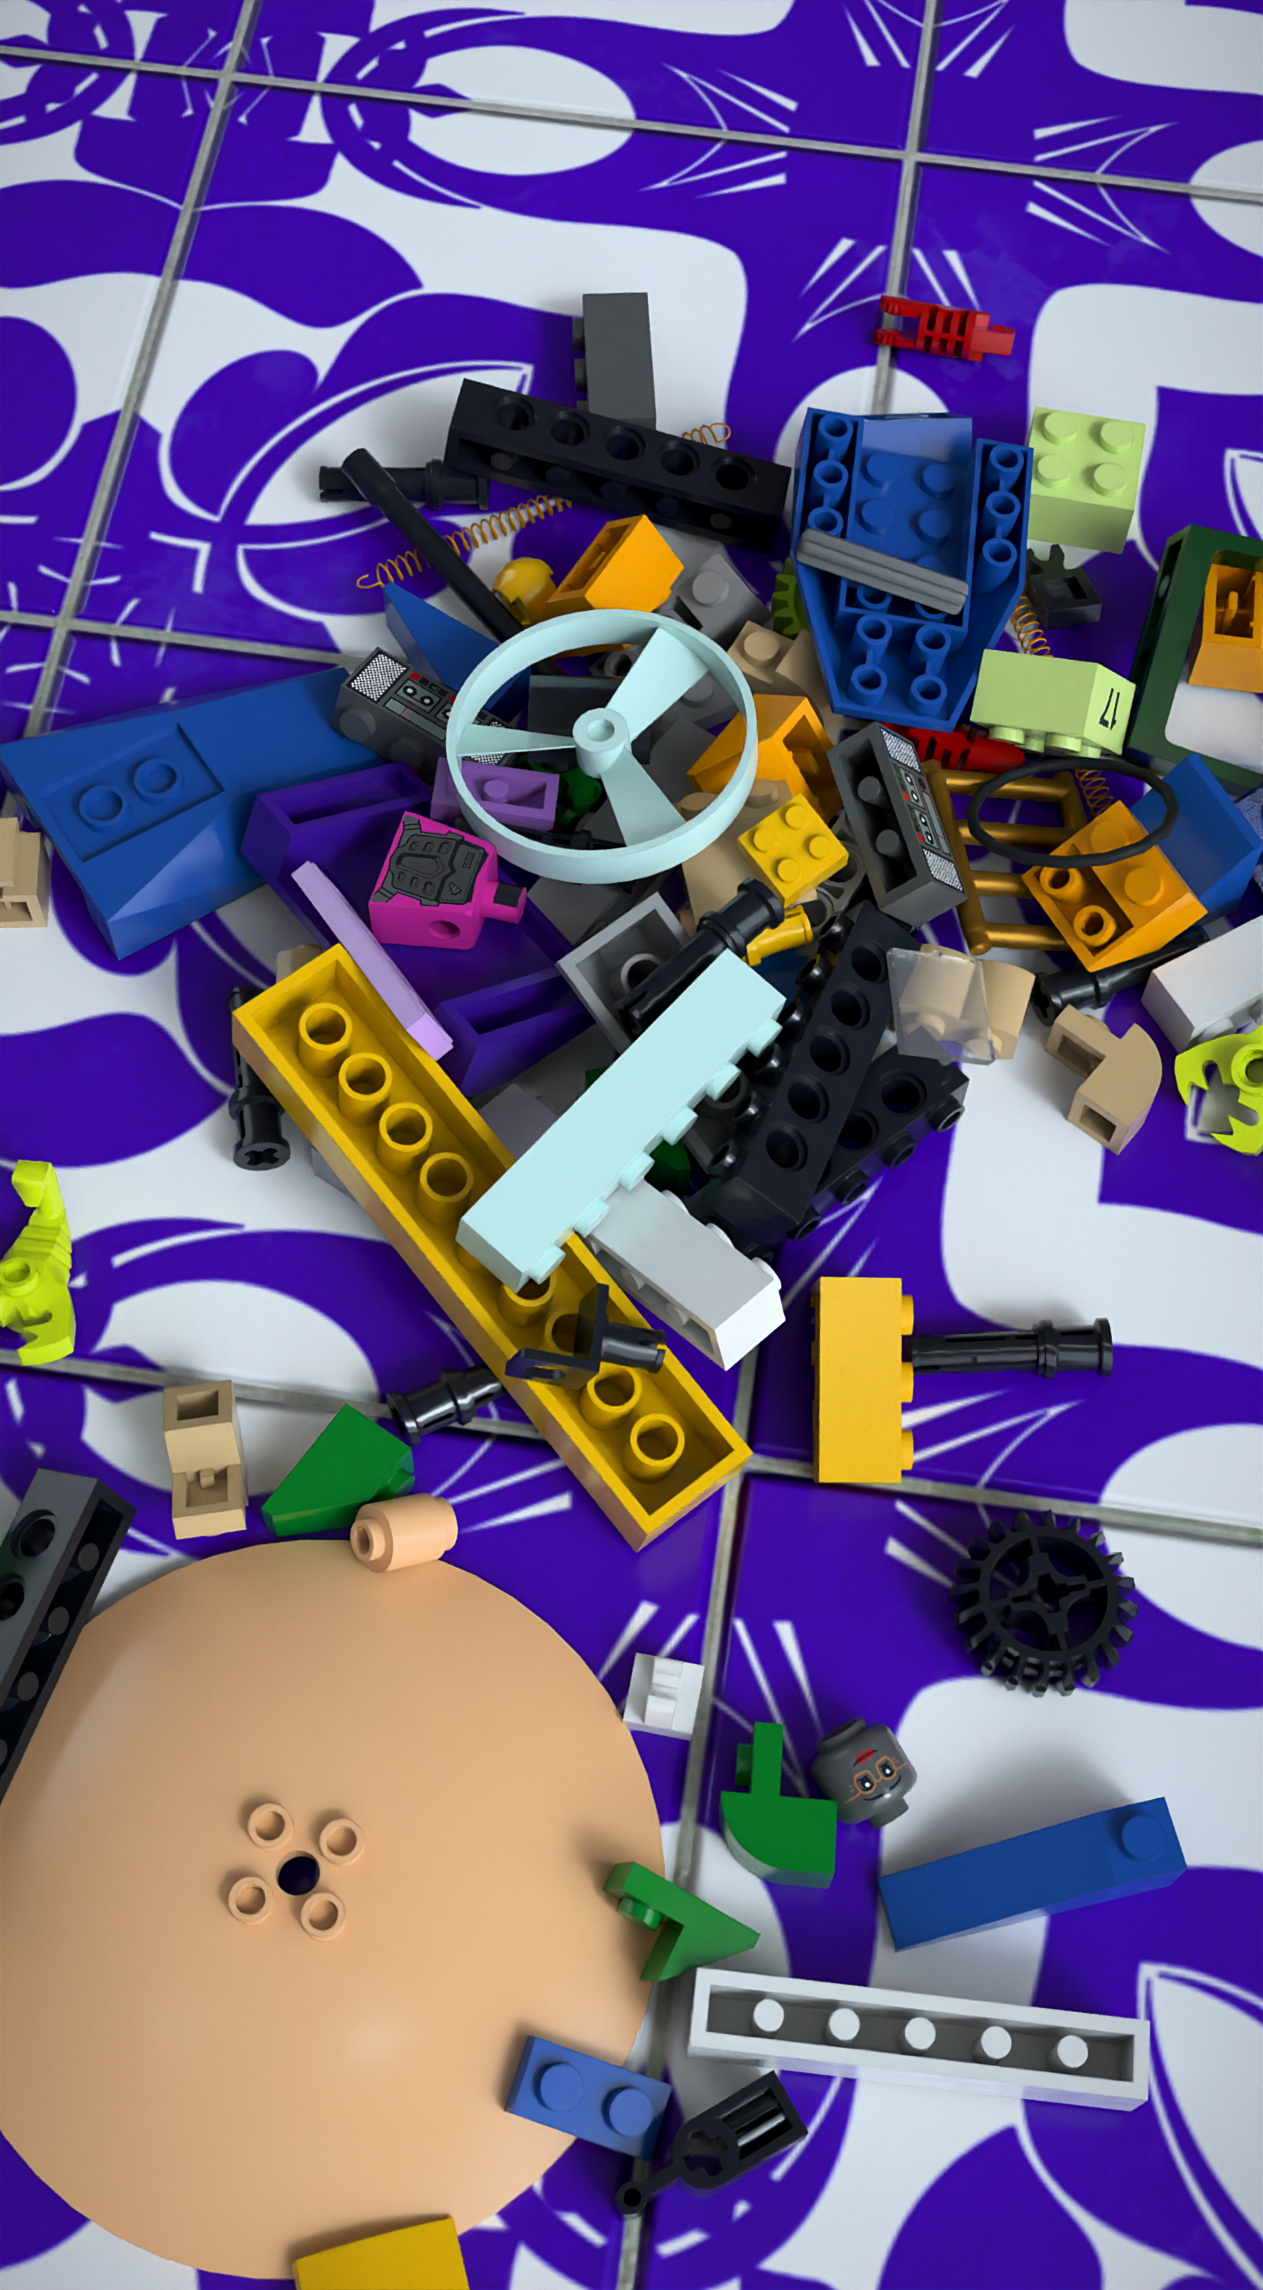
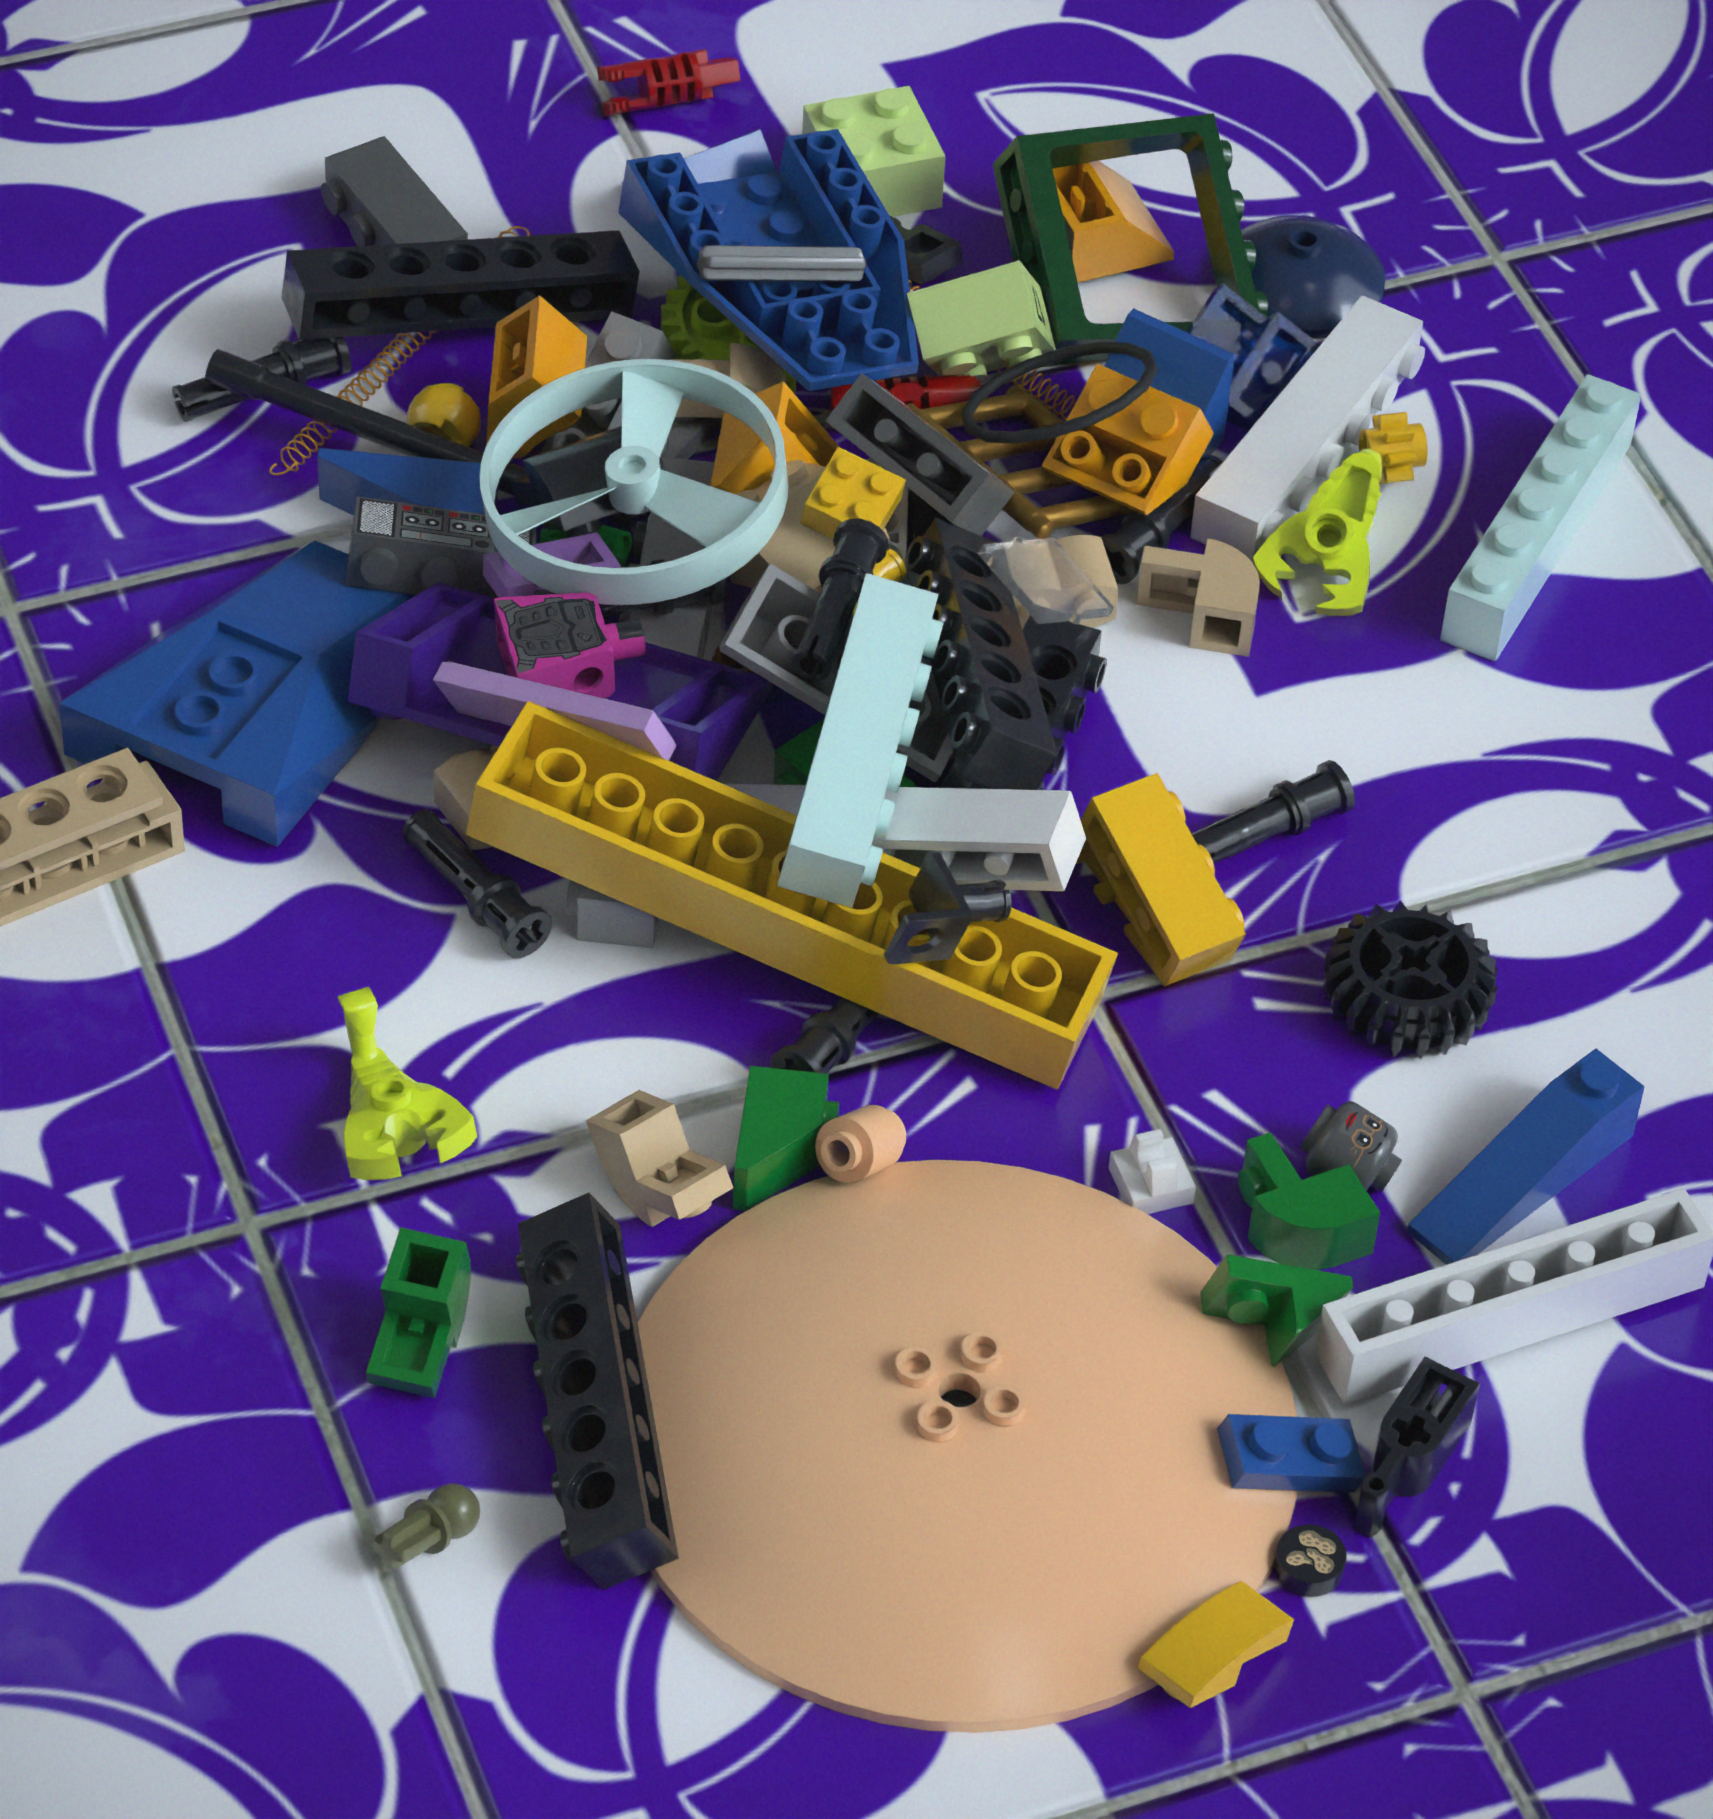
camera: 30 degrees left, 15 degrees down
none -> black tile [1274,1524,1347,1597]

